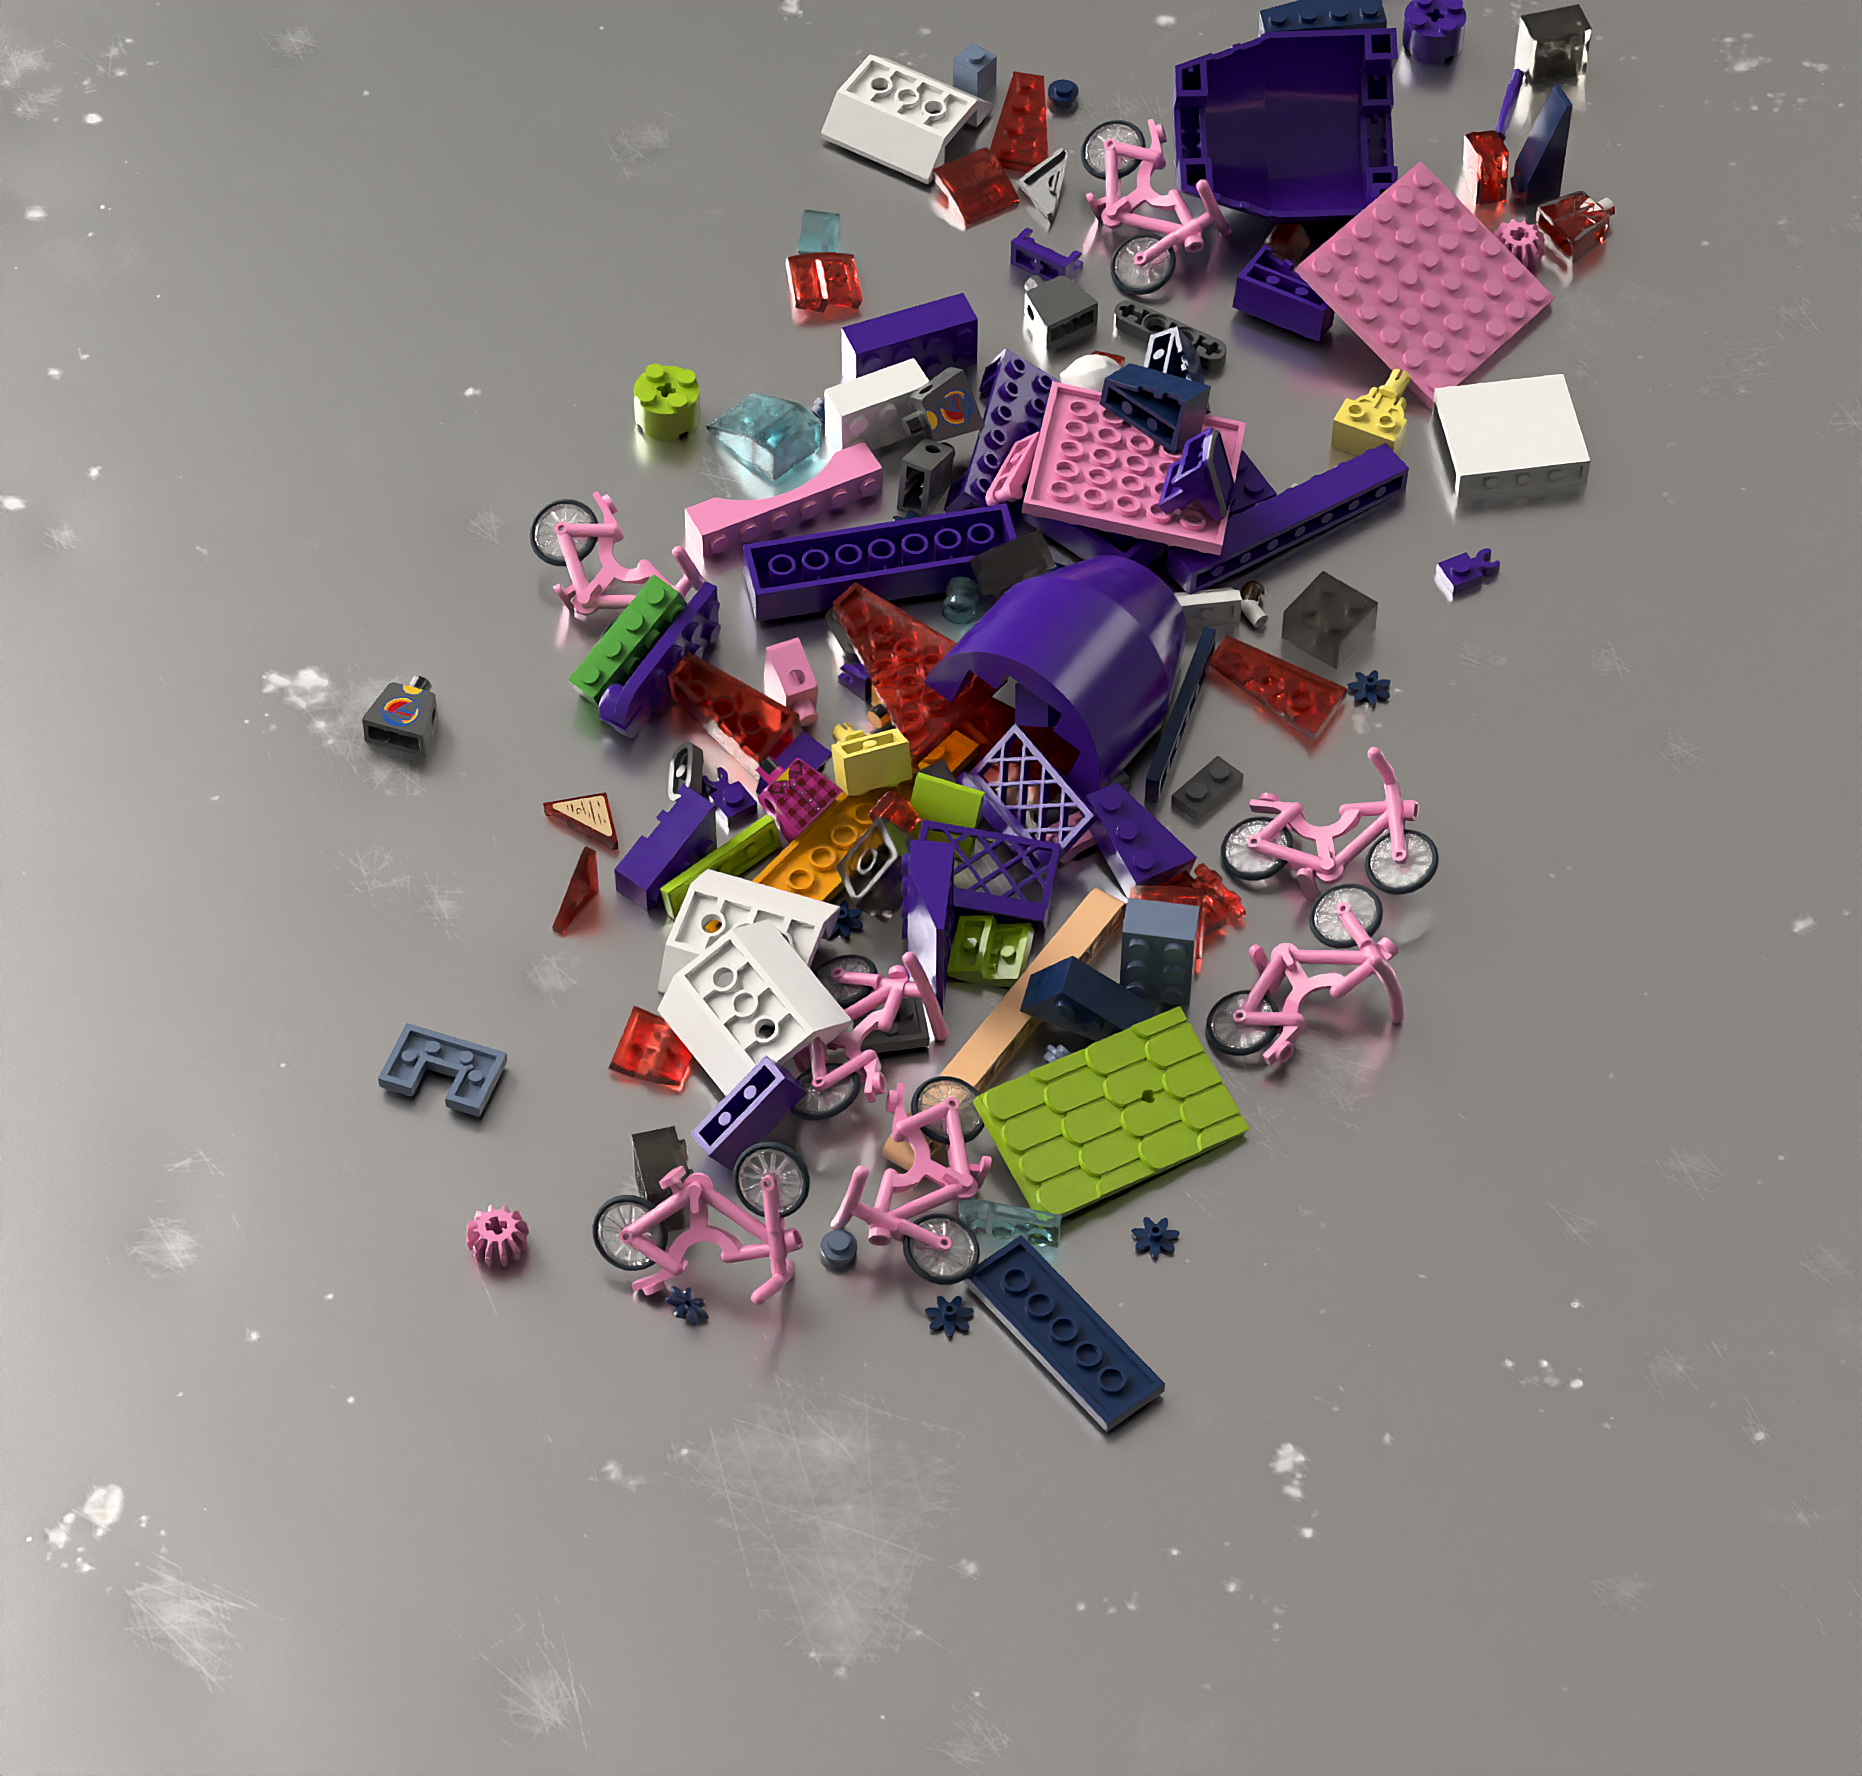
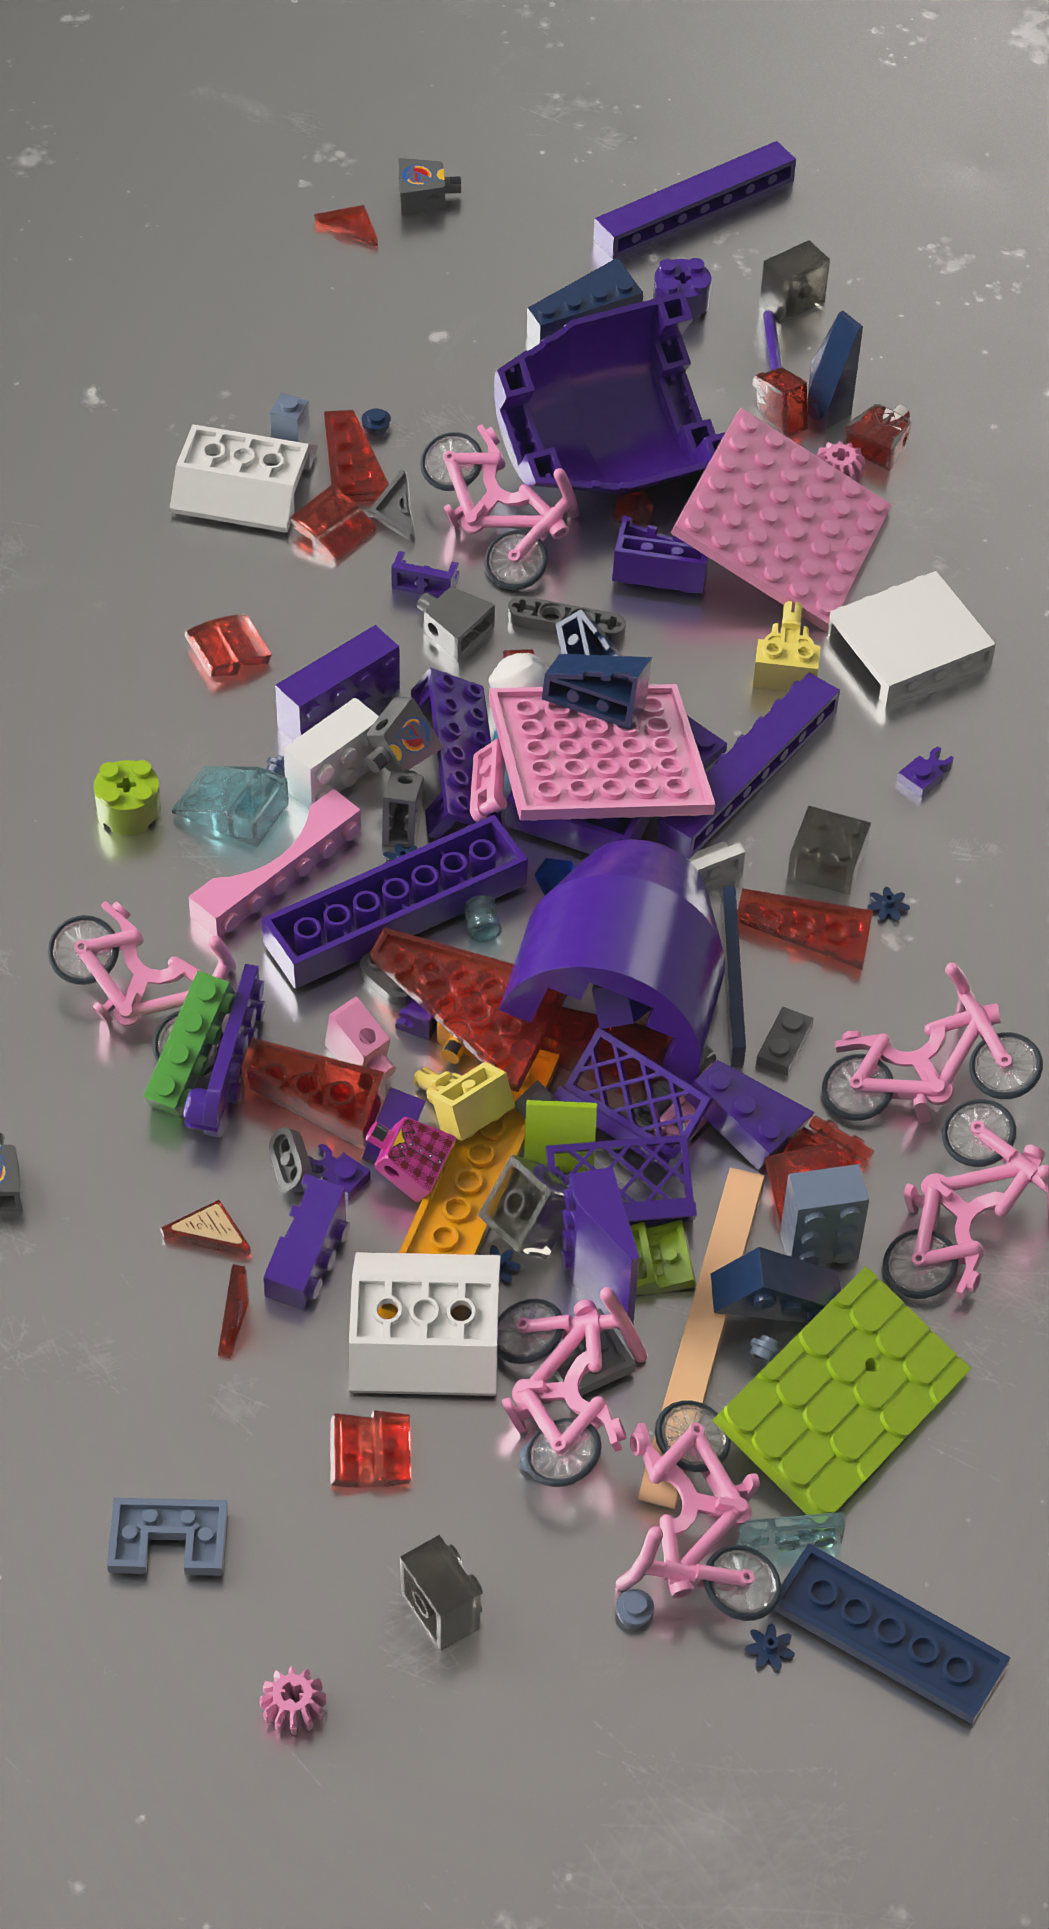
camera: 20 degrees left, 0 degrees up
piece [592,1142,810,1305] -> none
white slope [657,919,854,1096] -> none
lime tile [660,814,781,919] -> none
dark blue plant [665,1286,709,1326] -> none
dark purple brick [690,1055,807,1171] -> none
clear light blue panel [797,209,840,259] -> none
clear red slope [868,791,921,844] -> none
clear smoke brick [968,529,1056,599] -> none
dark blue plant [1131,1217,1180,1258] -> none
dark purple piece [1158,427,1234,522] -> none
arm [1240,580,1268,628] -> none

